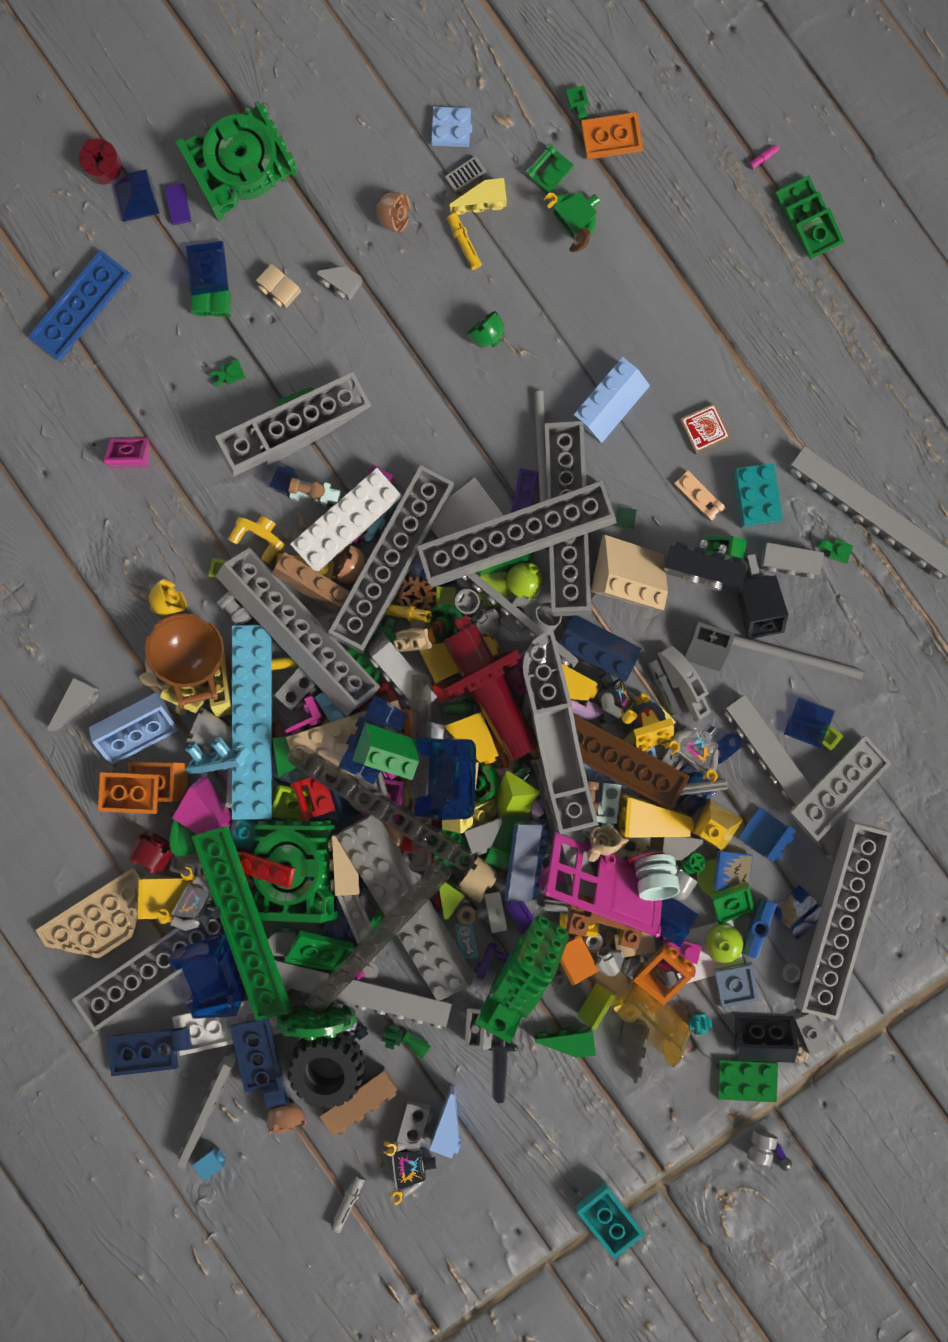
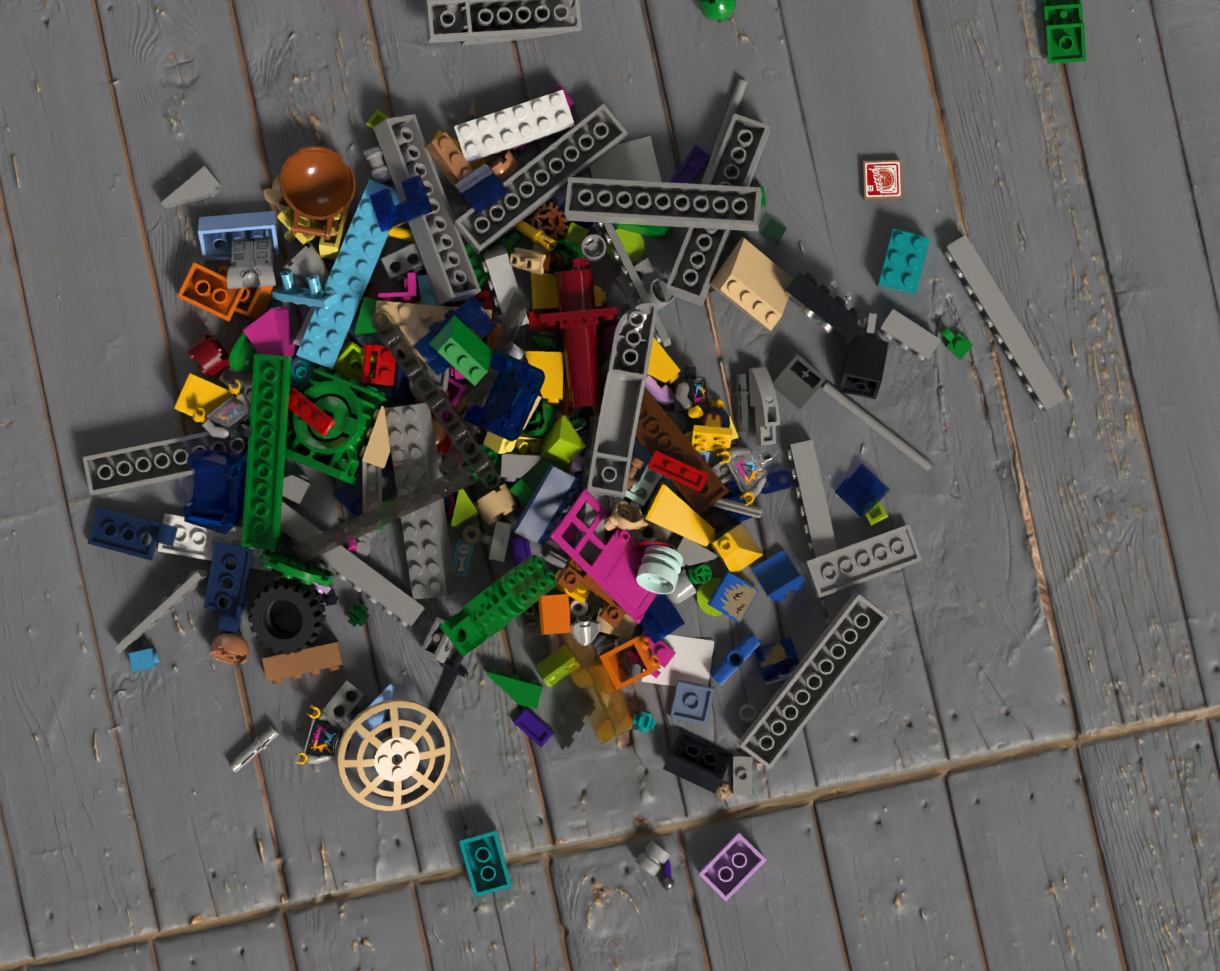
camera: 25 degrees right, 0 degrees up
tan plate [35,867,142,958] -> none
yellow cylinder [149,579,187,618] -> none
yellow connector [228,515,284,564] -> none
clear blue brick [269,465,298,497] -> none
green plate [284,931,354,973] -> none
hips [289,478,341,508] -> none
medium azure hinge [364,504,396,543] -> none
green cone [402,1031,431,1059] -> none
light grey brick [470,601,500,637] -> none
dark purple piece [474,941,509,980] -> none
lime cylinder [504,563,544,600] -> none
dark blue slope [559,615,642,682] -> none
light blue slope [572,357,650,443] -> none
light nougat plate [674,470,725,522] -> none
green slope [701,536,747,559] -> none
lime cylinder [704,923,743,963] -> none
green plate [710,881,755,924] -> none
green plate [717,1059,778,1102] -> none
none -> light grey piece [227,237,276,289]
none -> tan dish [337,699,451,811]
none -> clear blue plate [370,175,433,232]
none -> clear blue slope [454,163,509,215]
none -> dark purple tile [513,708,554,747]
none -> red plate [648,450,708,492]
none -> lavender brick [698,832,766,901]

